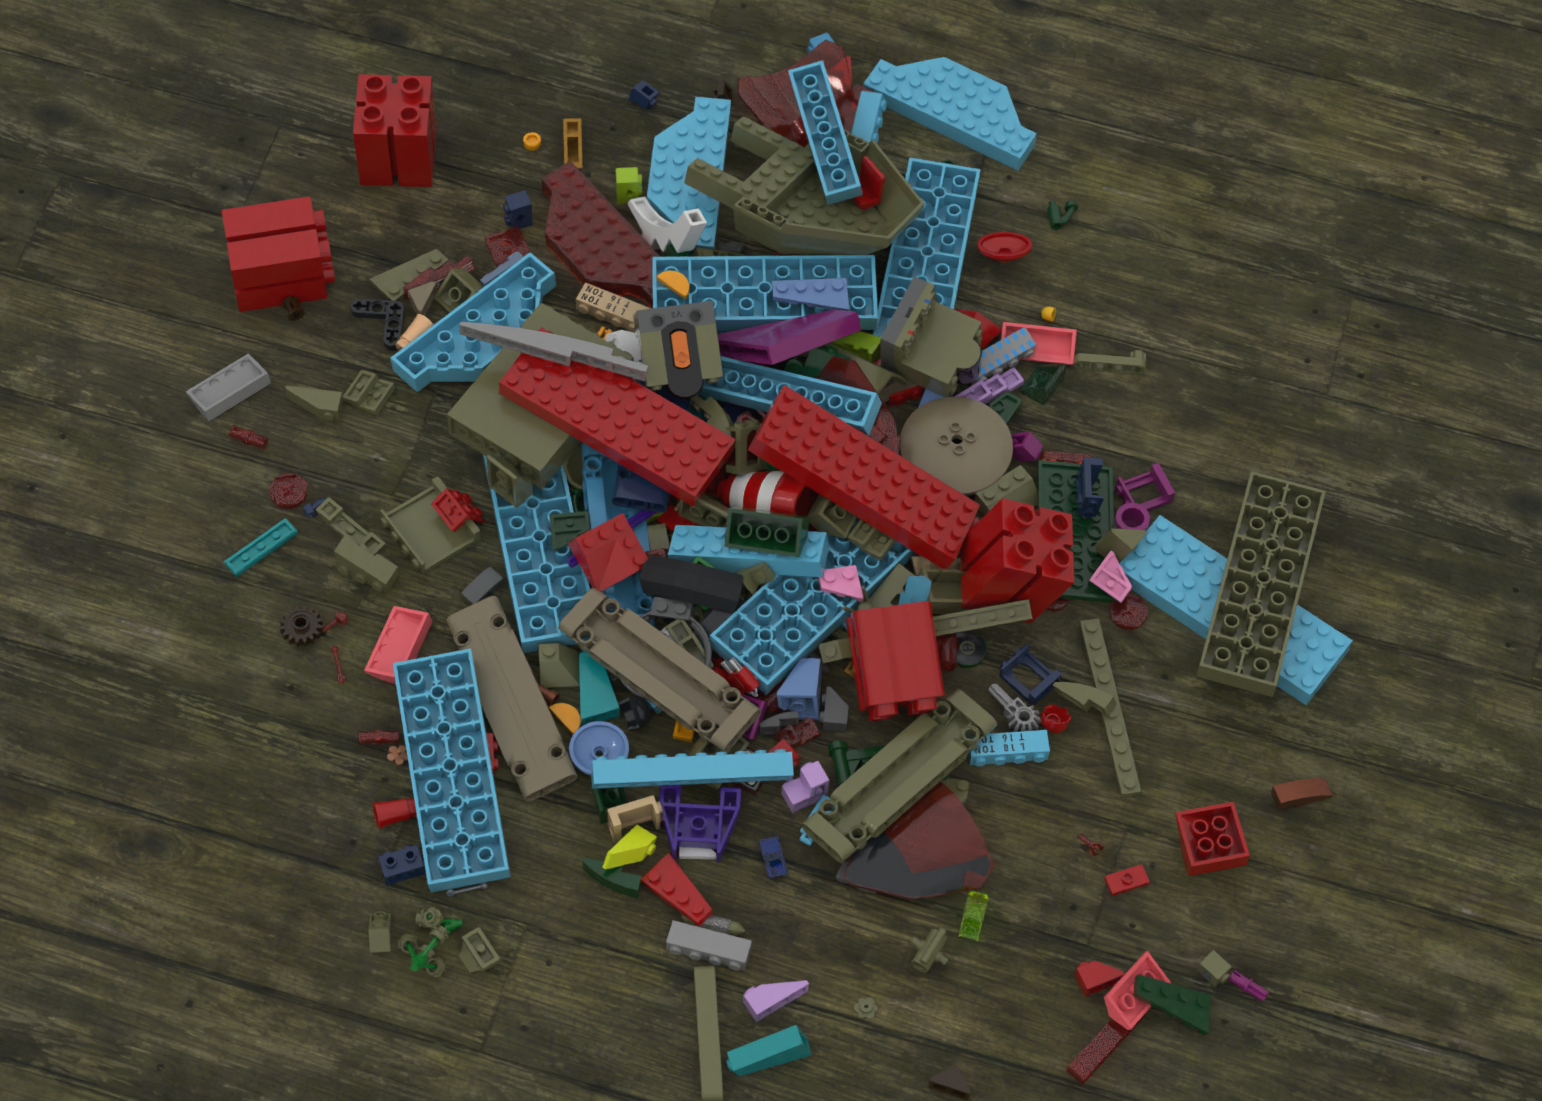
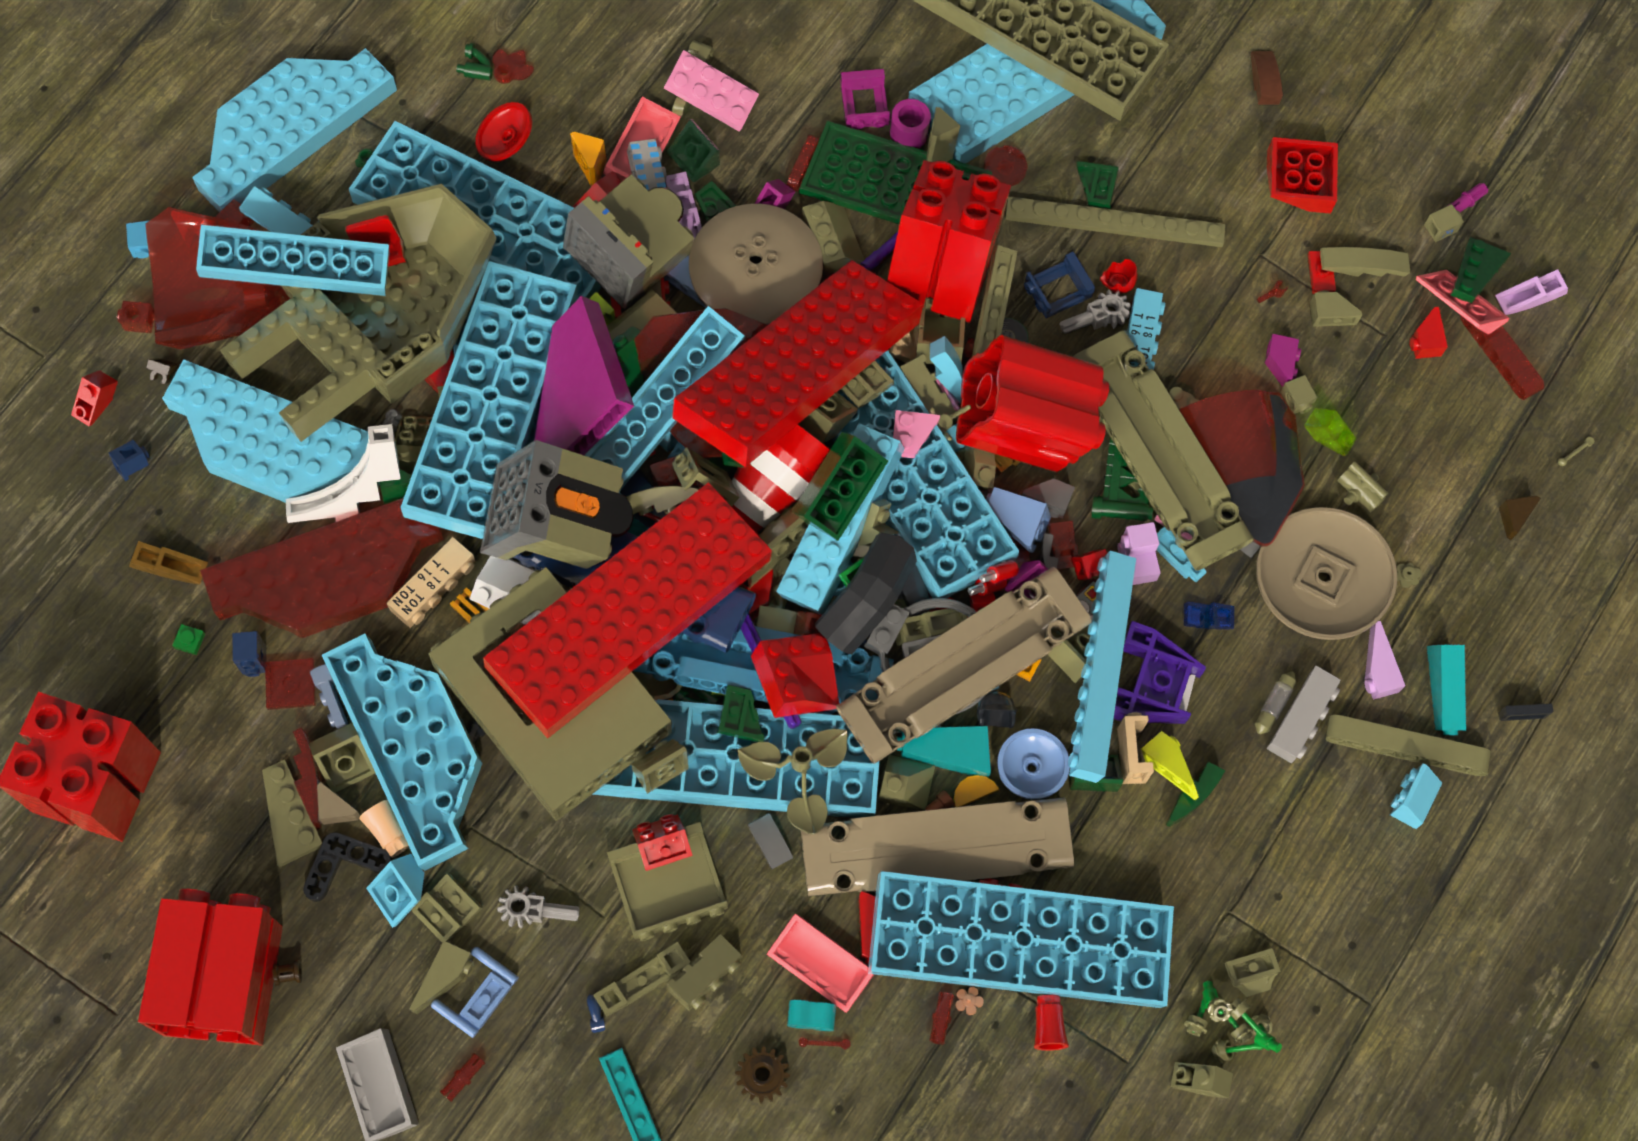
camera: 75 degrees left, 10 degrees up
clear red tile [269,473,308,509] -> none
clear red hand [323,611,349,632] -> none
dark blue brick [378,845,425,886] -> none
light grey slope [460,322,648,381] -> none
light orange tile [523,132,541,151] -> none
lime brick [616,167,642,204] -> none
red wing [641,852,713,926] -> none
light orange tile [656,271,689,299] -> none
medium blue wing [772,278,849,311] -> none
yellow hinge [1041,306,1056,322] -> none
olive slope [1053,682,1117,716] -> none
dark blue panel [1076,457,1104,518] -> none
bright pink wing [1089,551,1132,603] -> none
none -> red slope [71,370,118,426]
none -> clear red brick [117,301,156,333]
none -> green plate [172,624,205,655]
none -> medium azure slope [366,854,424,928]
none -> medium blue plate [431,947,519,1038]
none -> clear red plate [492,49,534,84]
none -> light grey gear [497,886,580,928]
none -> light orange slope [570,132,607,187]
none -> bright pink plate [664,50,759,131]
none -> olive plant [738,729,847,835]
none -> teal axle [787,1000,836,1031]
none -> dark green wing [1077,161,1119,209]
none -> dark tan dish [1256,507,1397,640]
none -> magenta slope [1265,334,1301,387]
none -> olive brick [1280,375,1317,415]
none -> olive slope [1310,290,1362,327]
none -> olive slope [1320,247,1410,277]
none -> medium azure slope [1390,763,1442,829]
none -> lavender slope [1495,269,1568,315]

